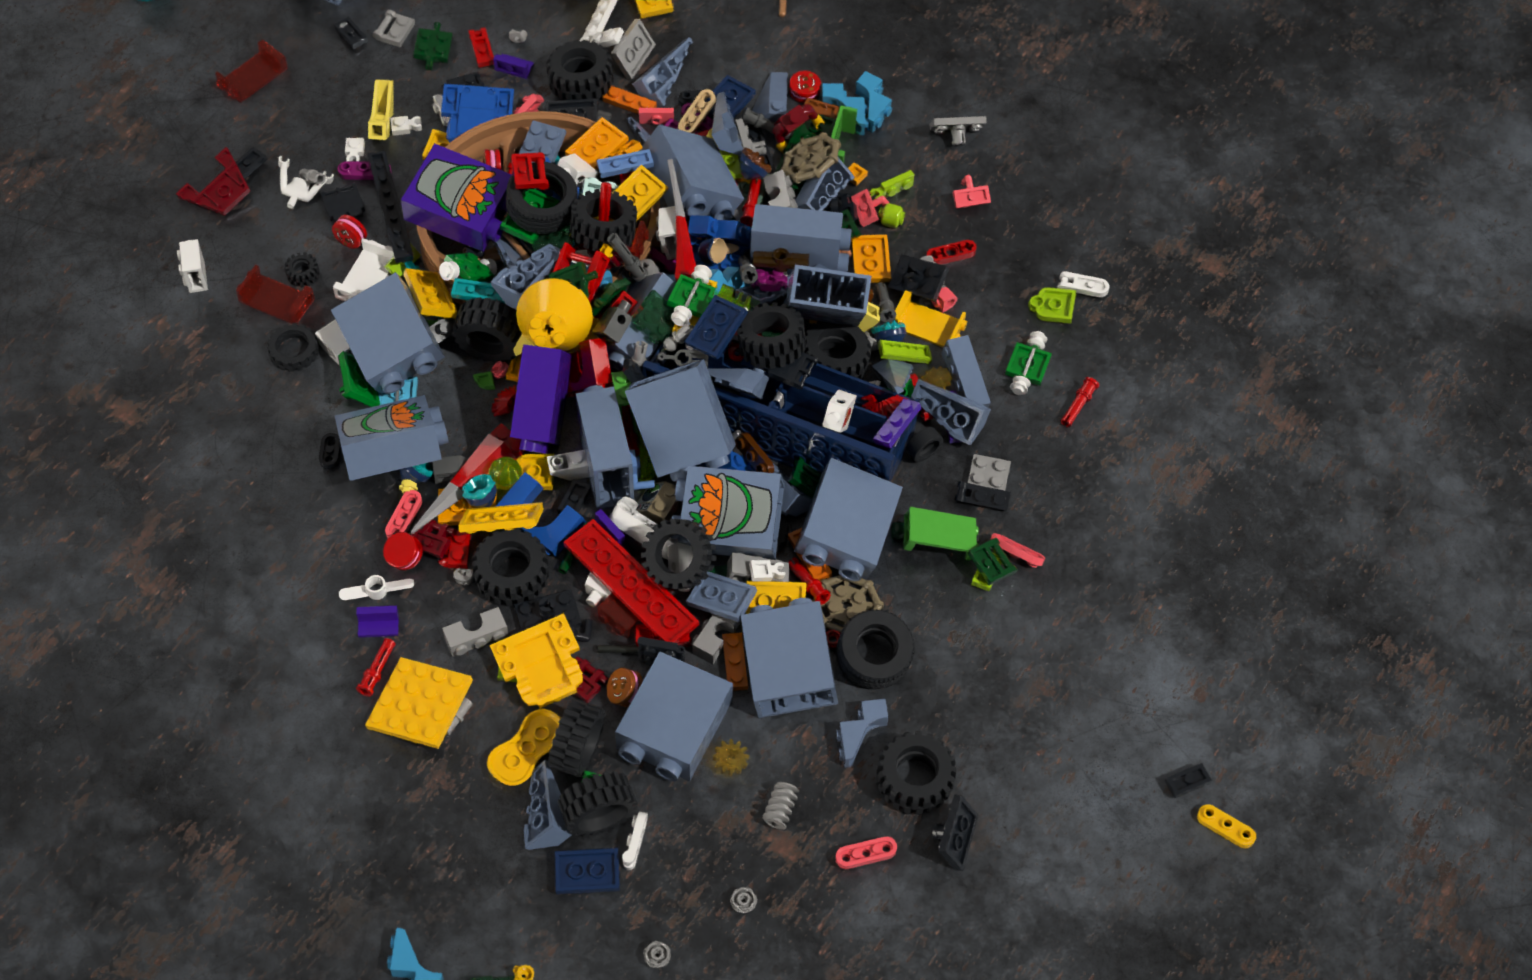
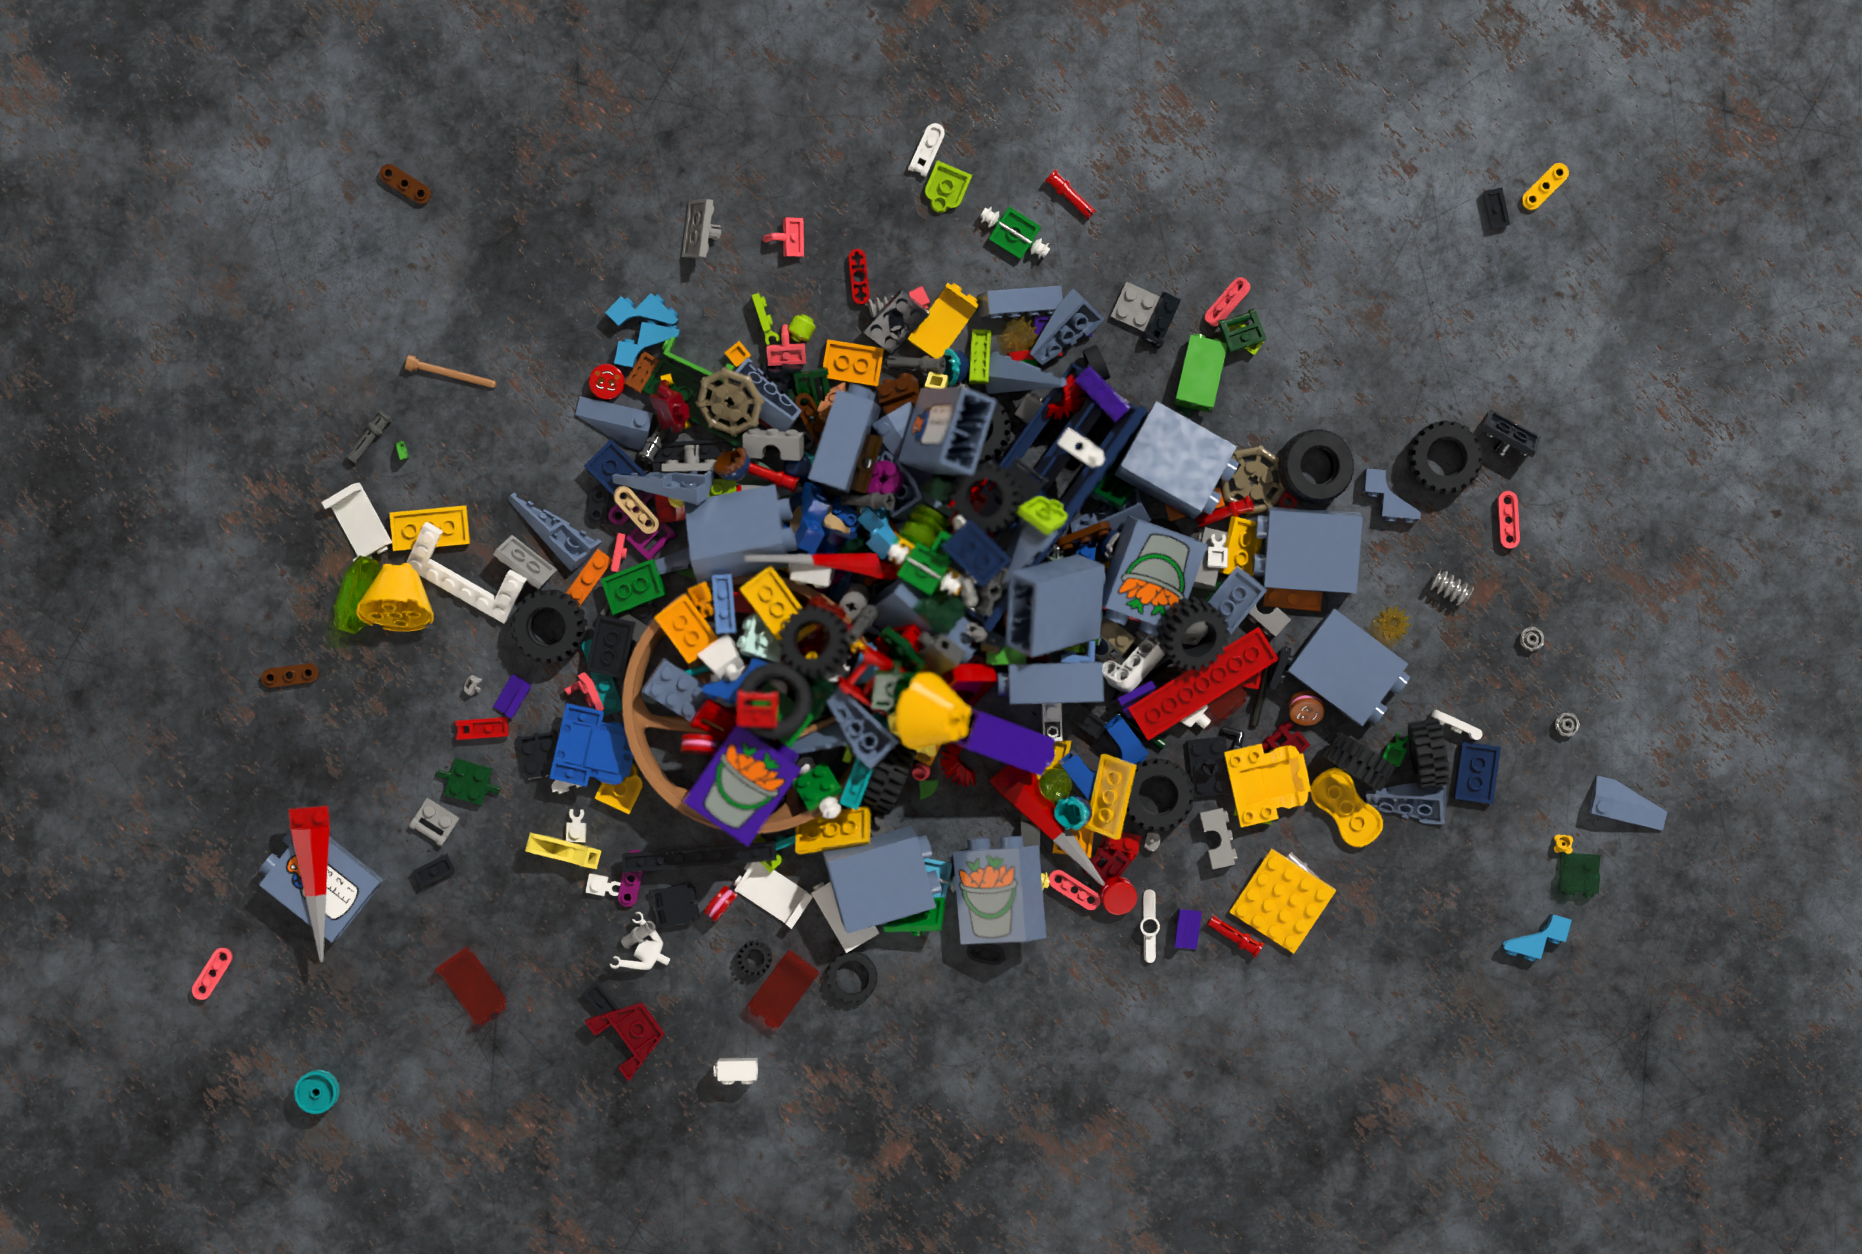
camera: 80 degrees left, 30 degrees up
red axle [598,182,612,221] -> none
none -> green plate [601,559,667,616]
none -> lime plate [1017,496,1067,535]

